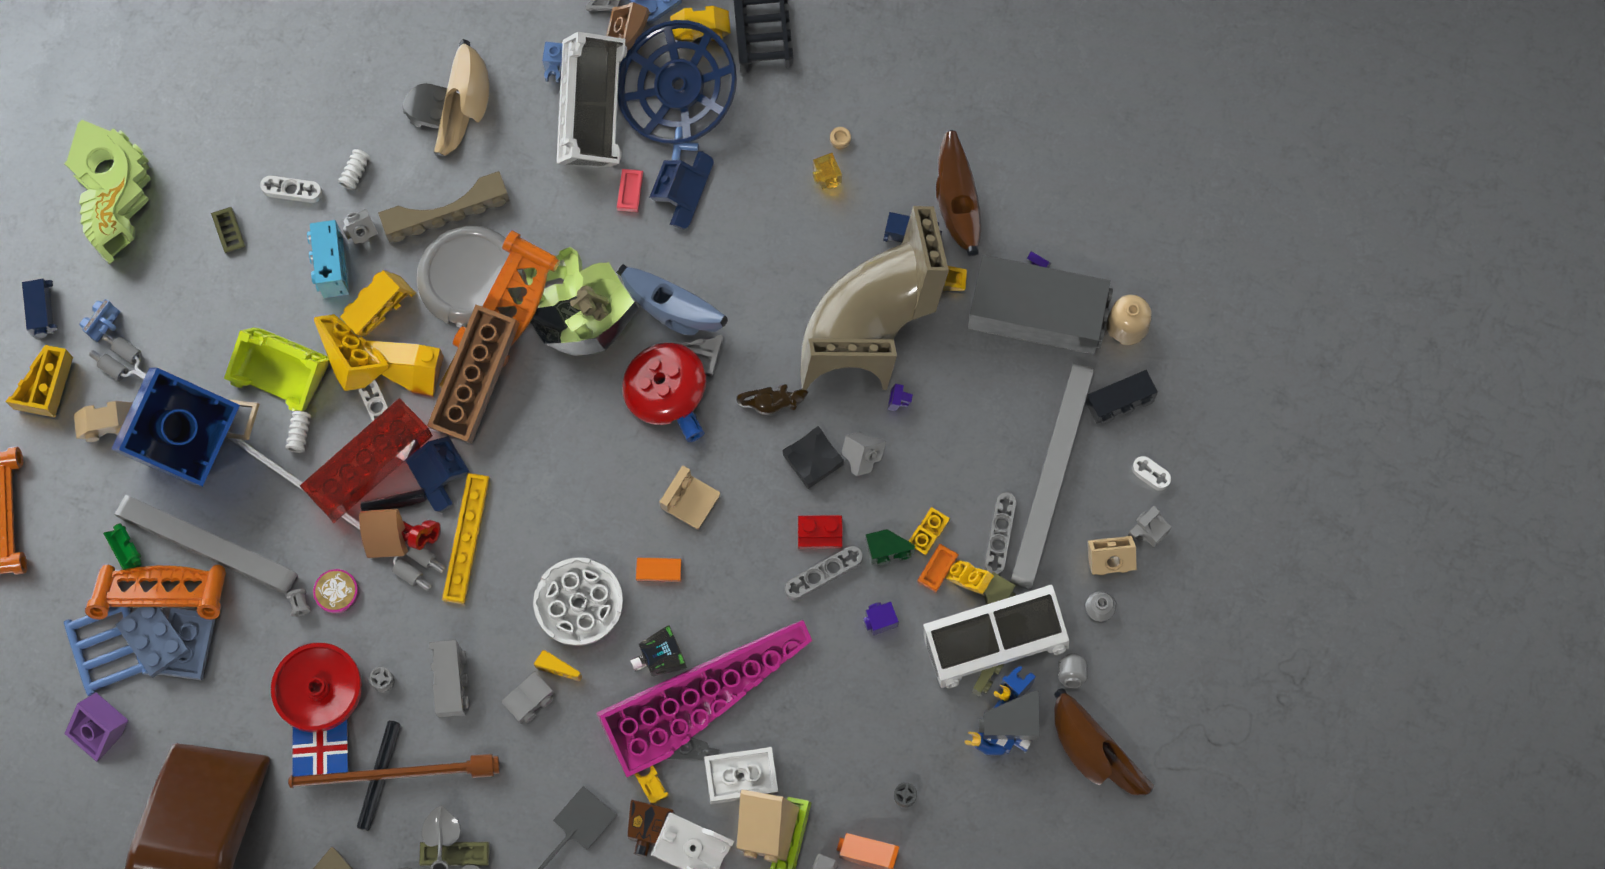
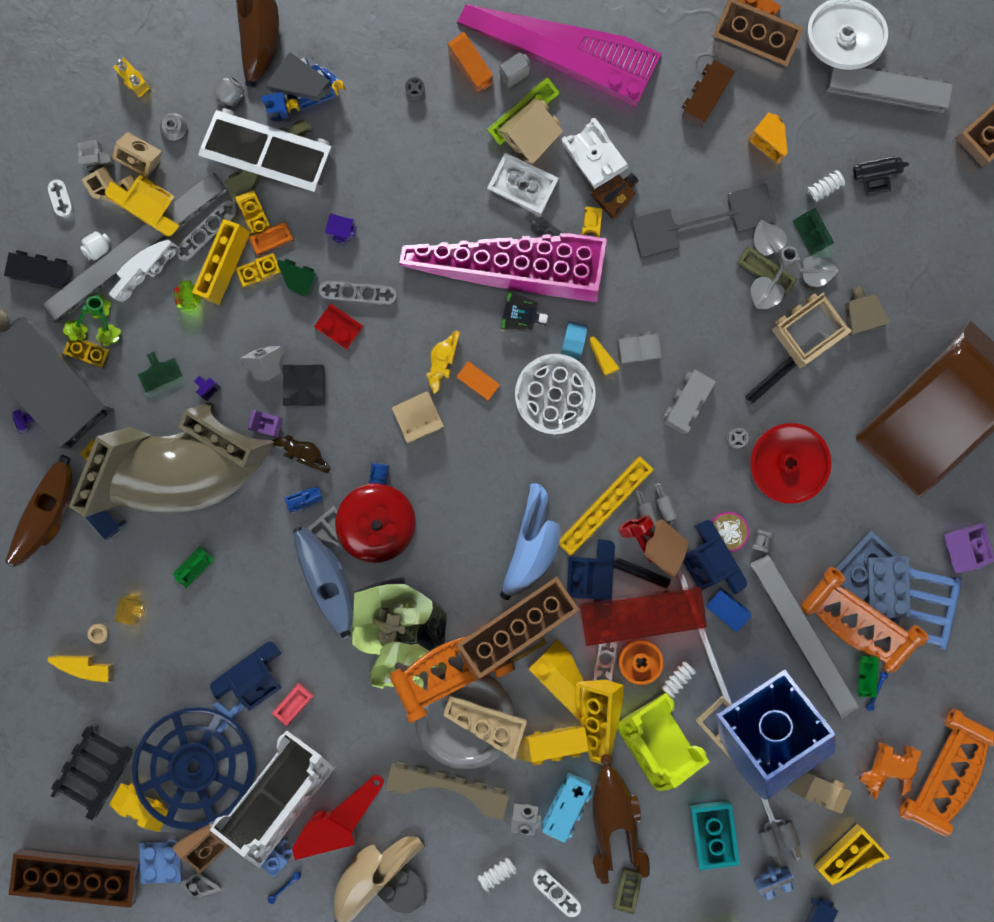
camera: 150 degrees left, 15 degrees up
flag [288,719,500,789] -> none
none -> yellow slope [48,656,113,682]
none -> lime plant [62,294,121,346]
none -> yellow slope [62,339,109,368]
none -> white head [80,231,111,261]
none -> tan brick [81,166,135,205]
none -> yellow plate [105,175,180,237]
none -> white slope [109,240,179,303]
none -> yellow piece [113,58,150,98]
none -> clear green plate [137,352,183,393]
none -> green hinge [172,546,215,588]
none -> clear neon green head [173,281,201,311]
none -> yellow brick [192,219,251,305]
none -> medium lavender bracket [248,410,283,438]
none -> blue hinge [268,872,301,904]
none -> blue hinge [284,487,323,514]
none -> red slope [292,774,384,860]
none -> yellow animal [426,331,461,394]
none -> tan wing [443,695,527,760]
none -> light blue piece [500,483,561,600]
none -> medium azure slope [561,321,588,362]
none -> reddish brown piece [593,754,650,884]
none -> orange wheel [617,638,664,685]
none -> dark blue plate [683,520,747,595]
none -> teal brick [689,800,740,871]
none -> blue hinge [706,586,752,632]
none -> window [772,292,852,368]
none -> orange animal [859,742,921,800]
none -> blue hinge [866,672,888,712]

